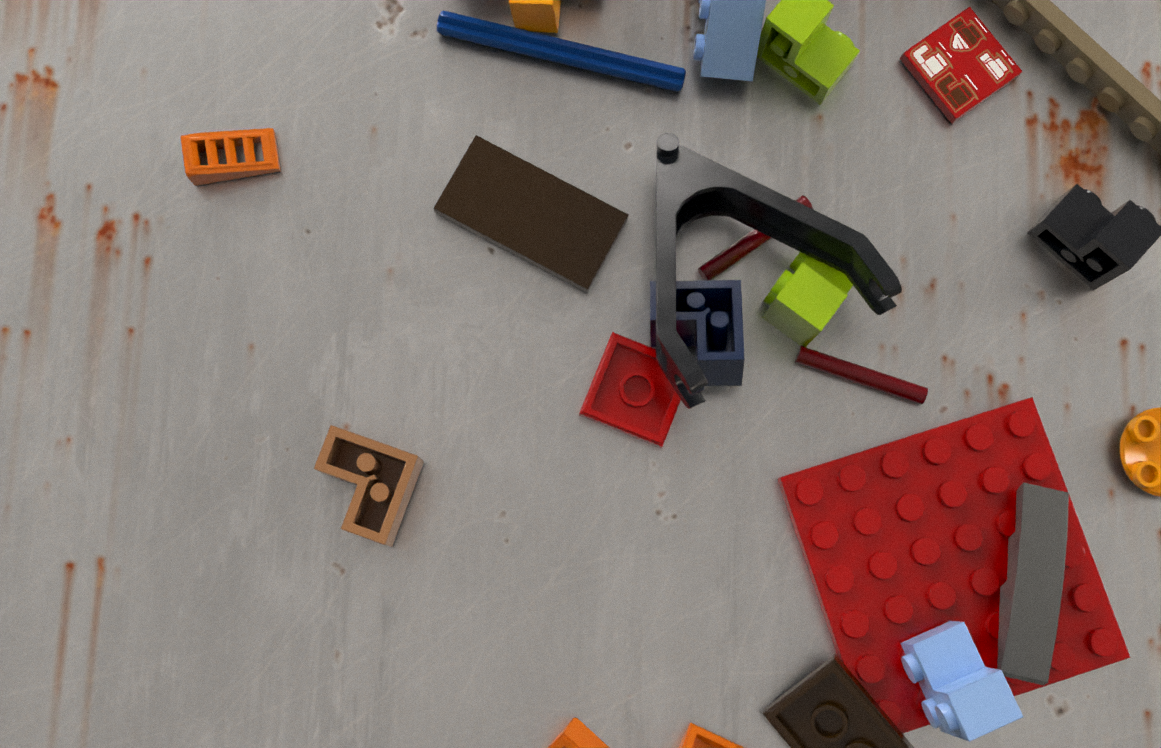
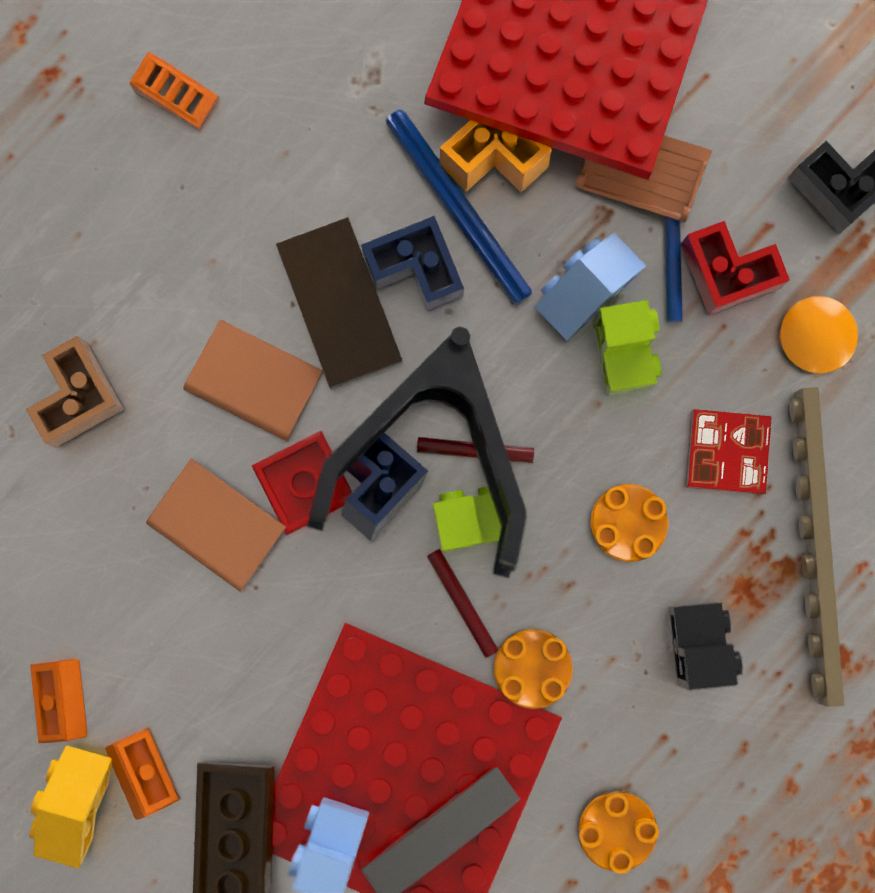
camera: 45 degrees right, 5 degrees up
none -> nougat piece [146,458,286,592]
none -> nougat piece [183,320,323,441]
none -> dark blue brick [361,216,464,311]
none -> light orange dish [494,629,573,709]
none -> light orange dish [590,484,668,562]

